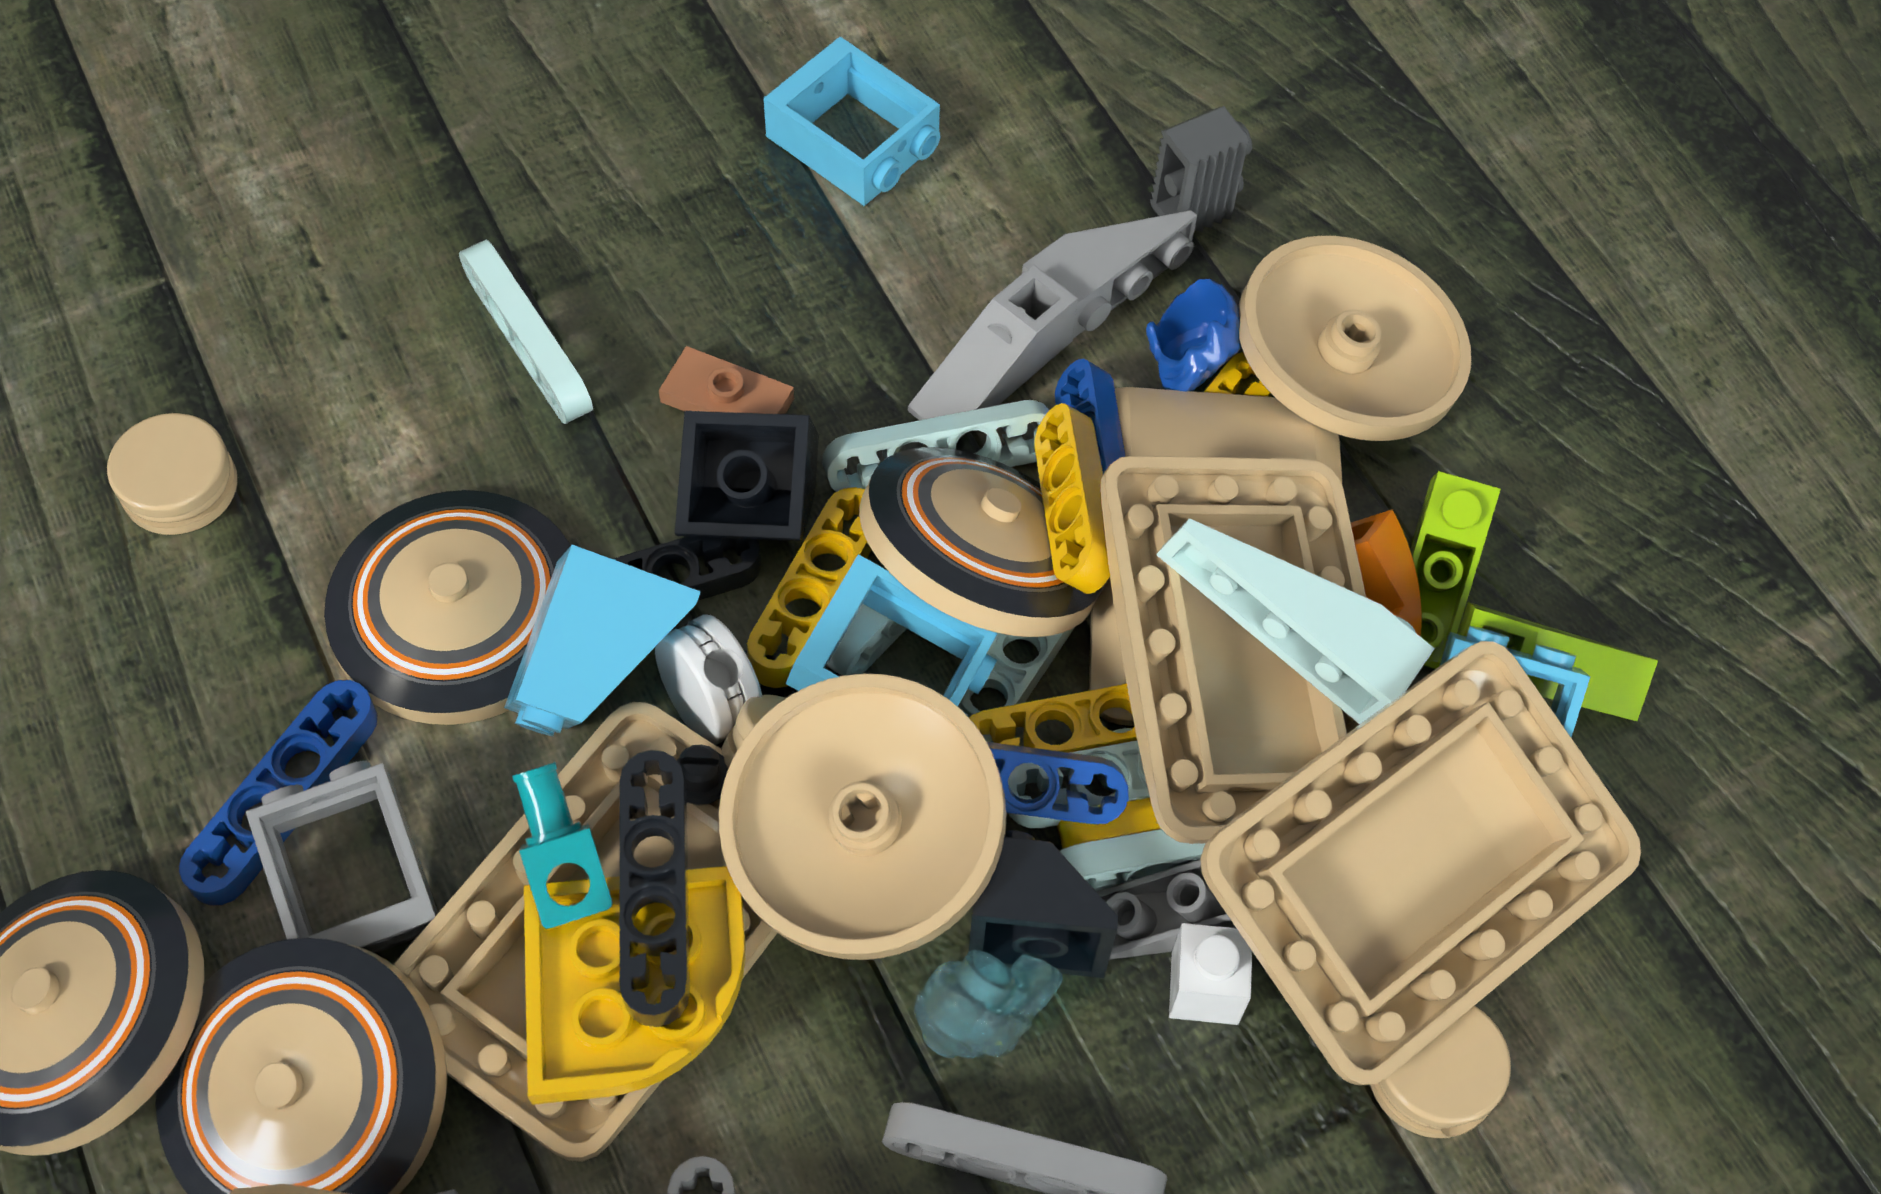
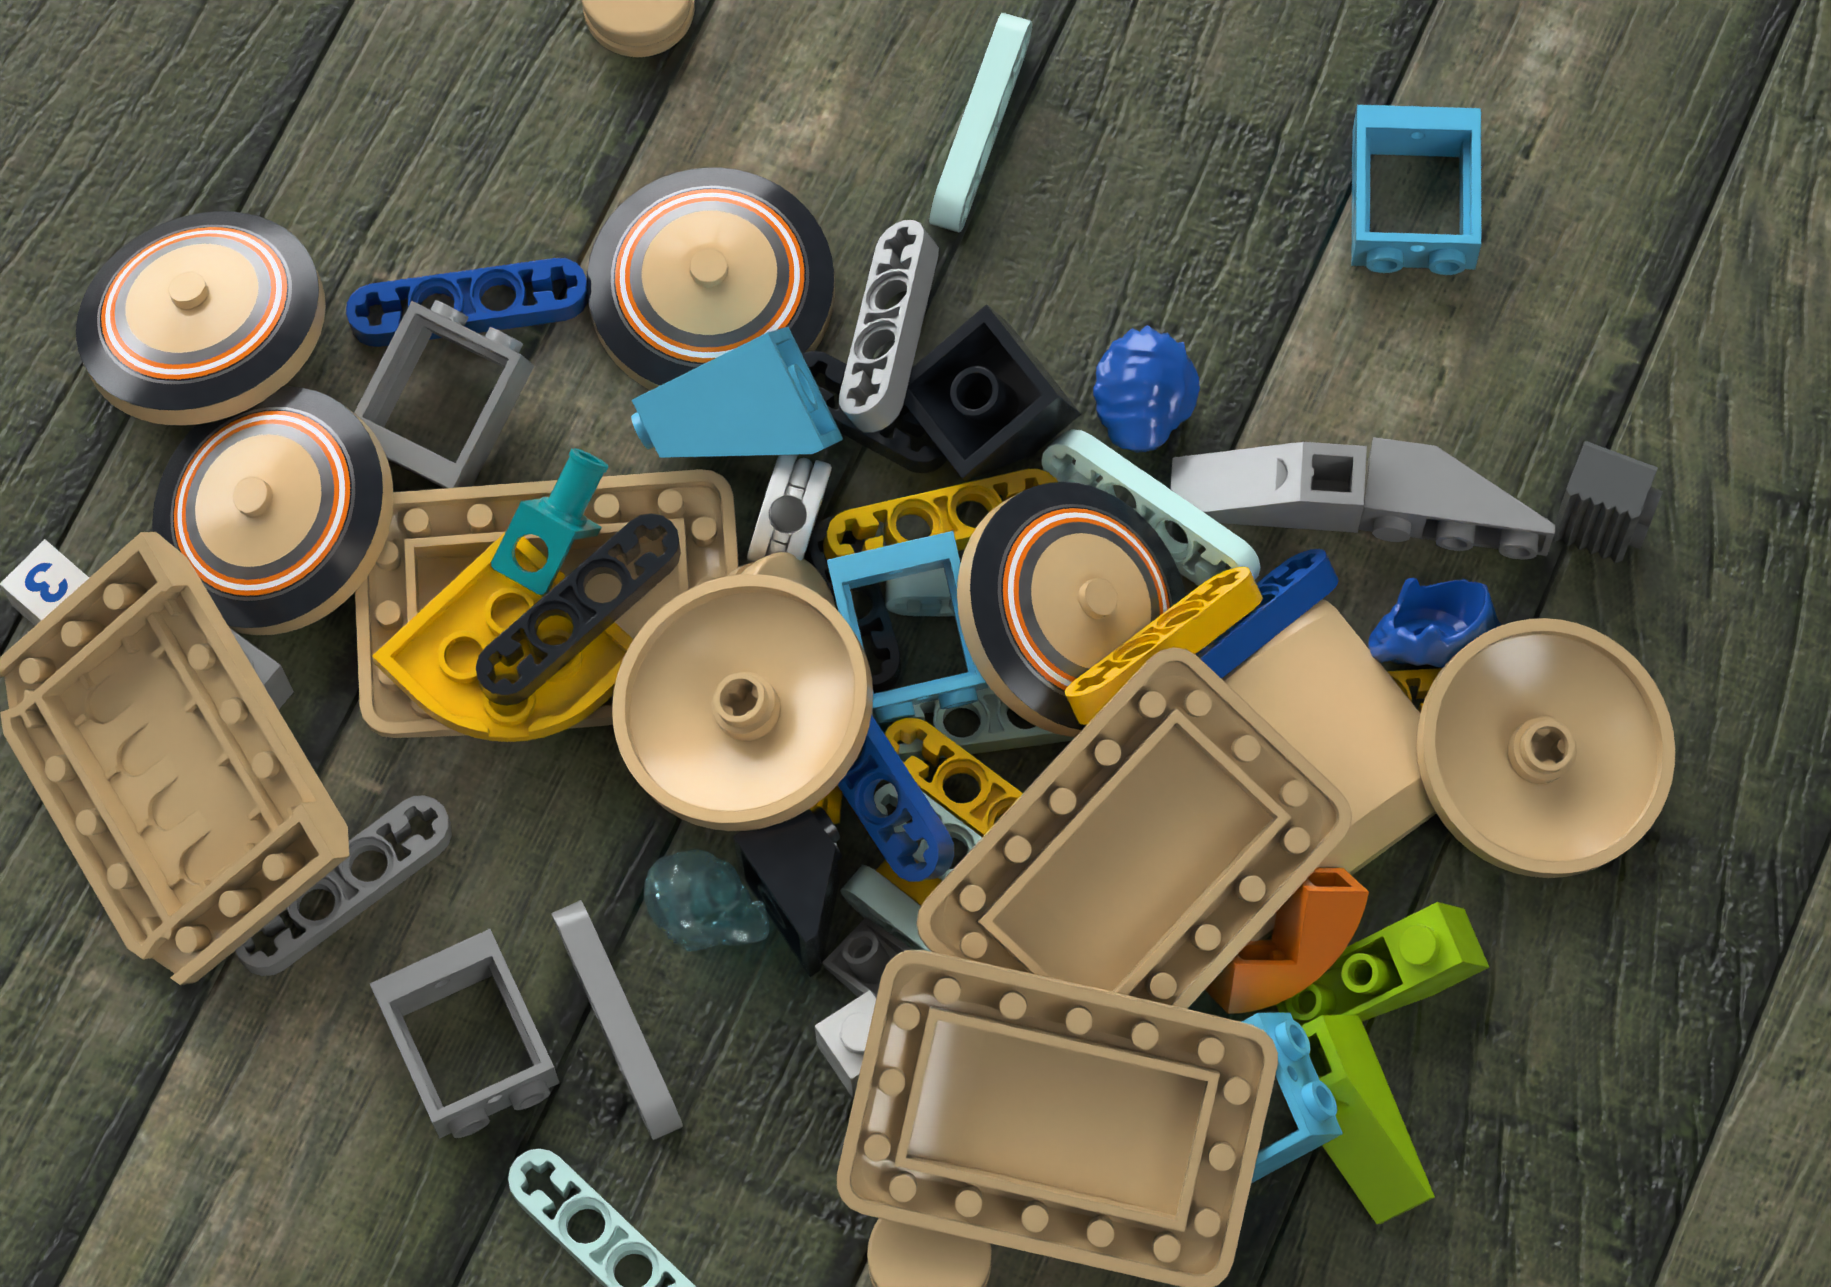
camera: 55 degrees right, 10 degrees up
nougat plate [659,346,794,414] -> none
black piece [677,744,728,805] -> none
light aqua slope [1156,518,1435,724] -> none
none -> light grey beam [839,220,939,432]
none -> blue hair [1093,325,1200,453]

